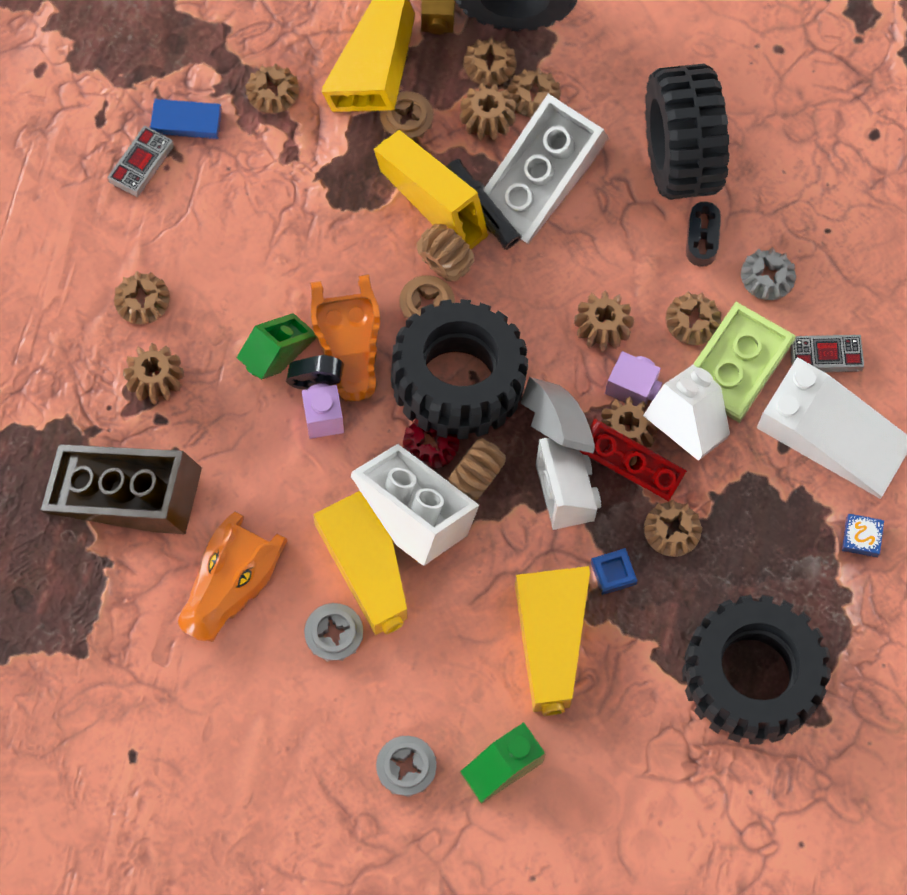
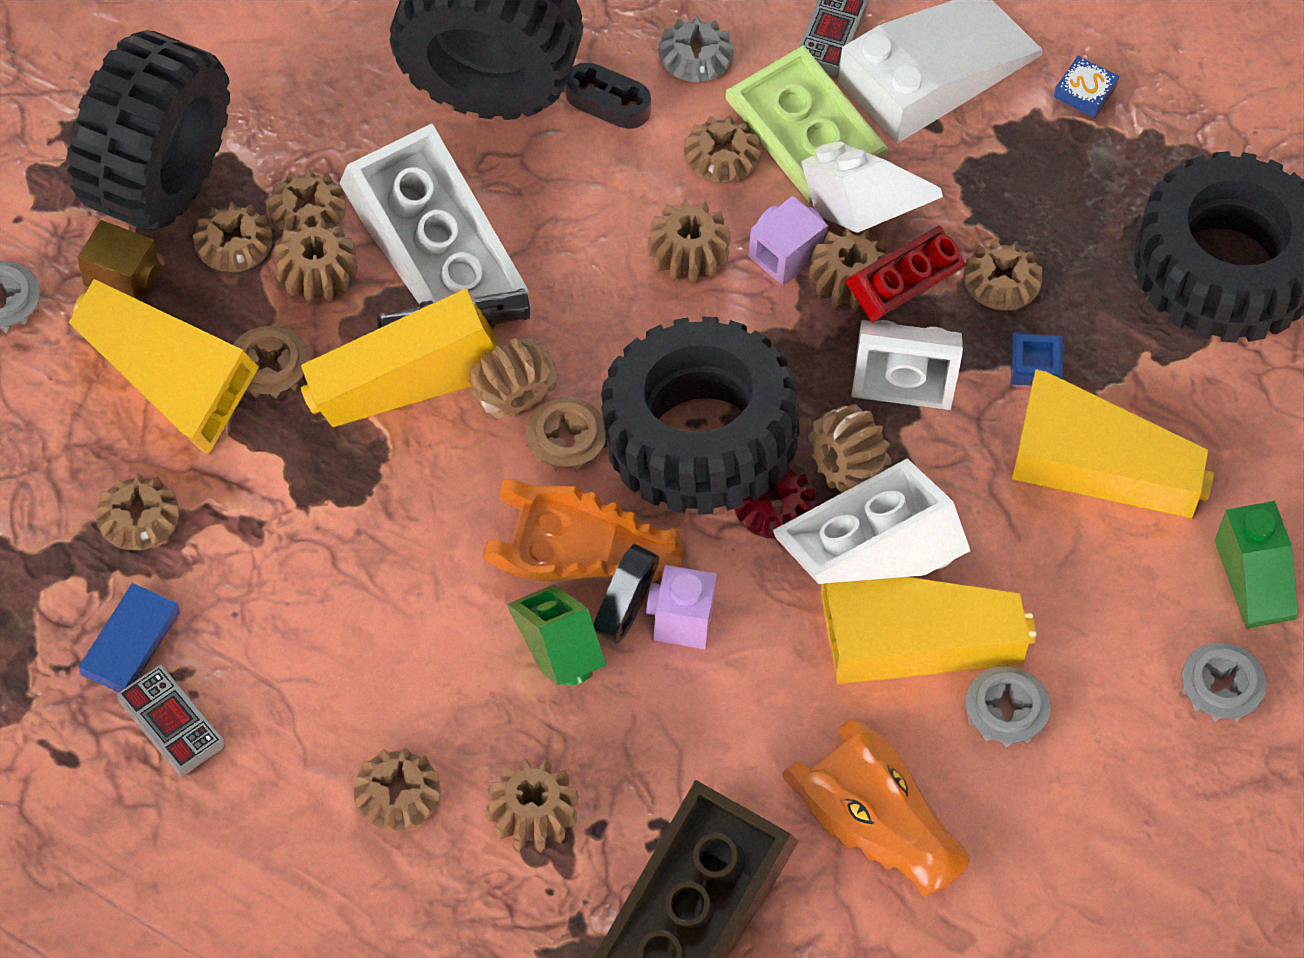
camera: 70 degrees left, 10 degrees down
light grey slope [521,377,595,454] -> none

